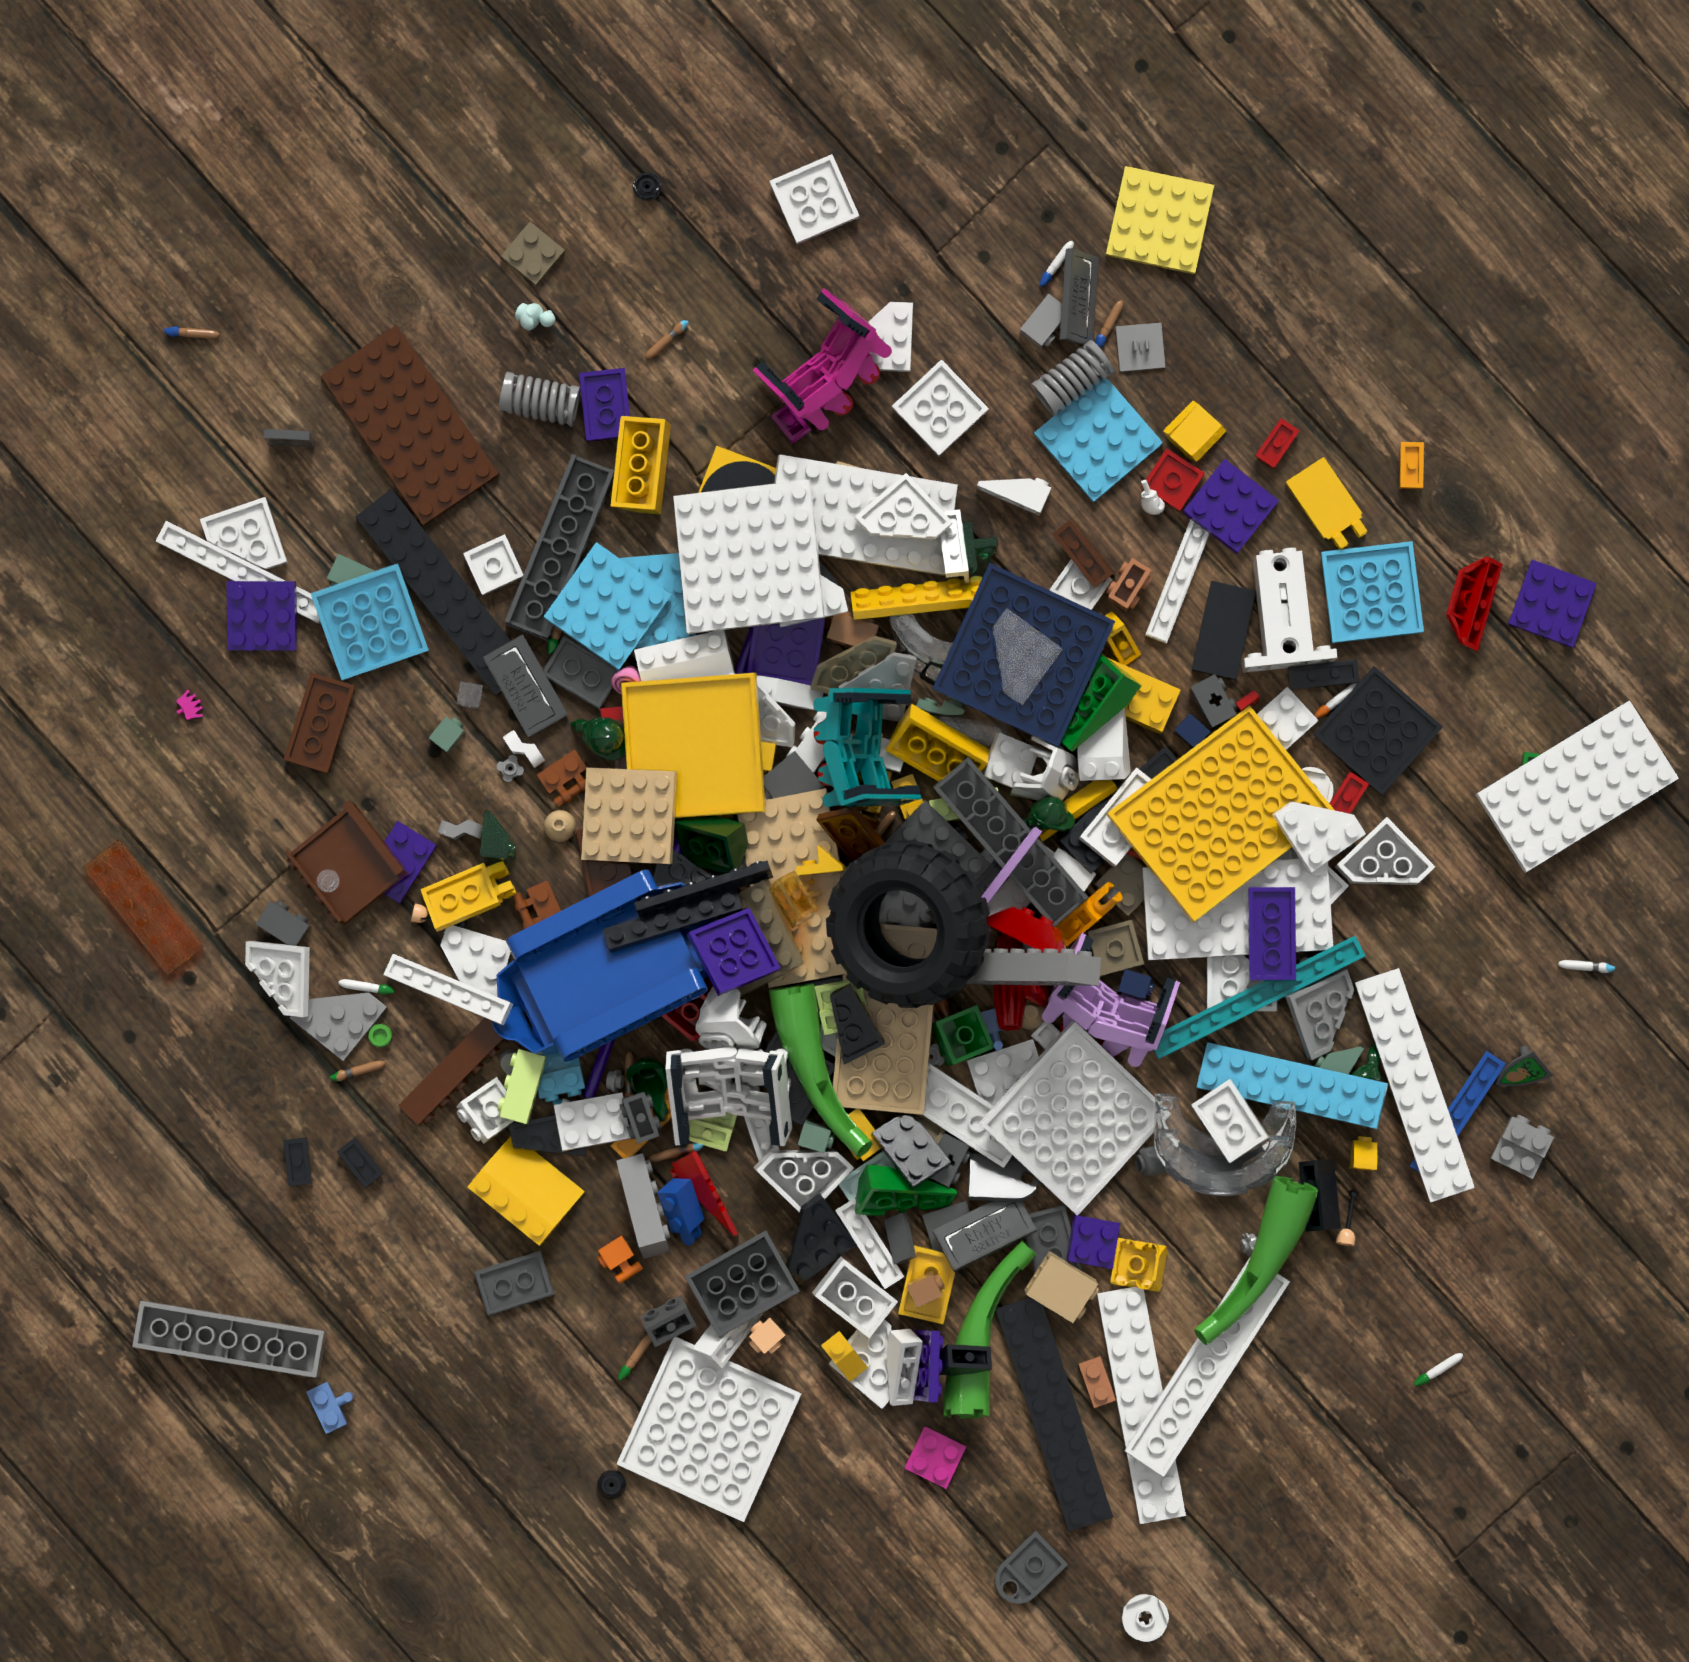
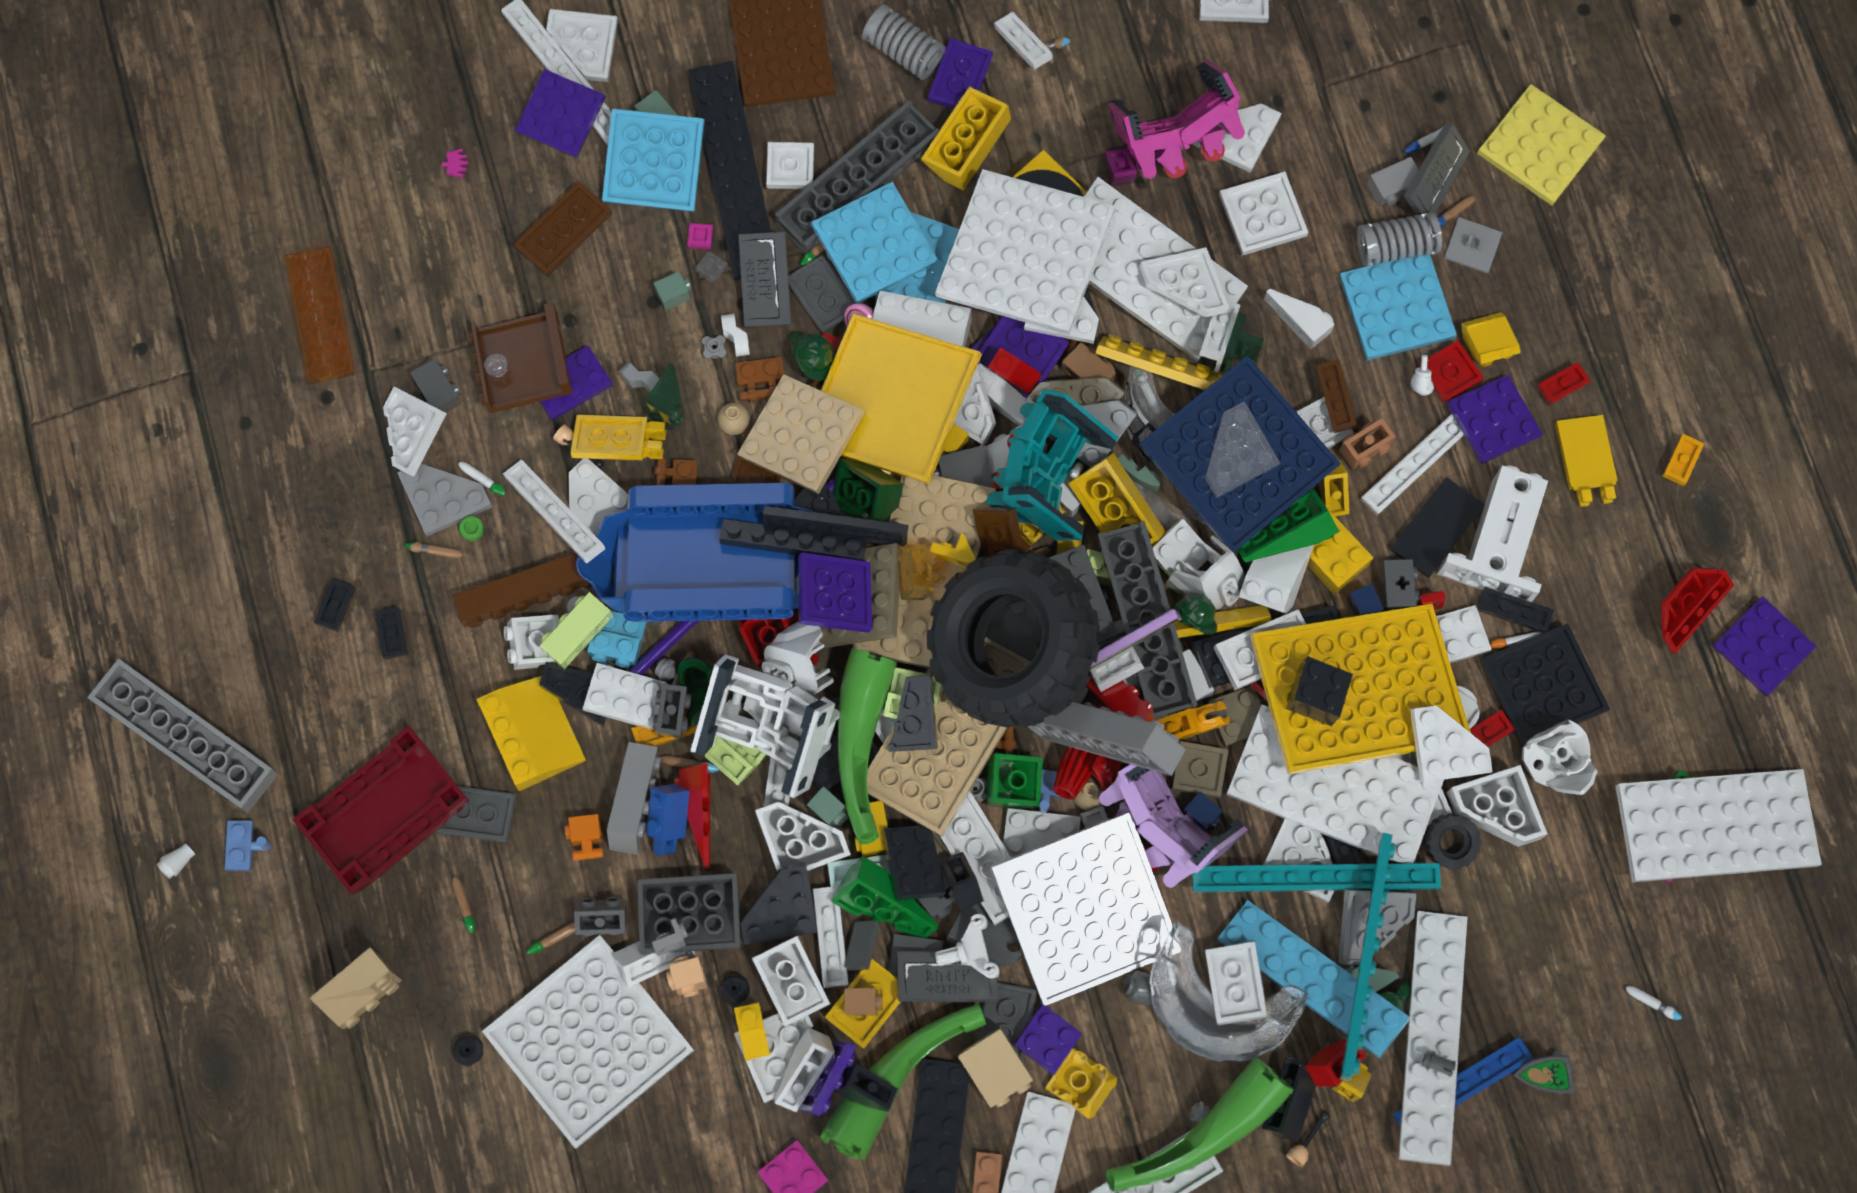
camera: 20 degrees right, 10 degrees down
dark purple plate [1248,887,1296,981] -> none
medium azure plate [1321,541,1424,643] -> none
light grey plate [1490,1115,1554,1179] -> none
none -> white cone [156,843,195,879]
none -> dark red slope [292,725,469,895]
none -> tan slope [310,948,402,1029]
none -> medium nougat piece [452,876,475,933]
none -> light grey bracket [652,918,688,957]
none -> dark pink tile [688,223,713,249]
none -> black plate [719,973,750,1005]
none -> white axle [935,914,1000,979]
none -> black slope [940,852,984,910]
none -> red slope [988,347,1042,395]
none -> white plate [994,12,1053,70]
none -> white piece [1070,461,1085,478]
none -> white plate [1090,646,1144,692]
none -> black brick [1286,656,1353,726]
none -> red slope [1305,1038,1366,1087]
none -> teal plate [1340,833,1396,1081]
none -> dark grey pin [1422,1051,1456,1077]
none -> black tyre [1423,813,1482,869]
none -> white piece [1522,720,1598,795]

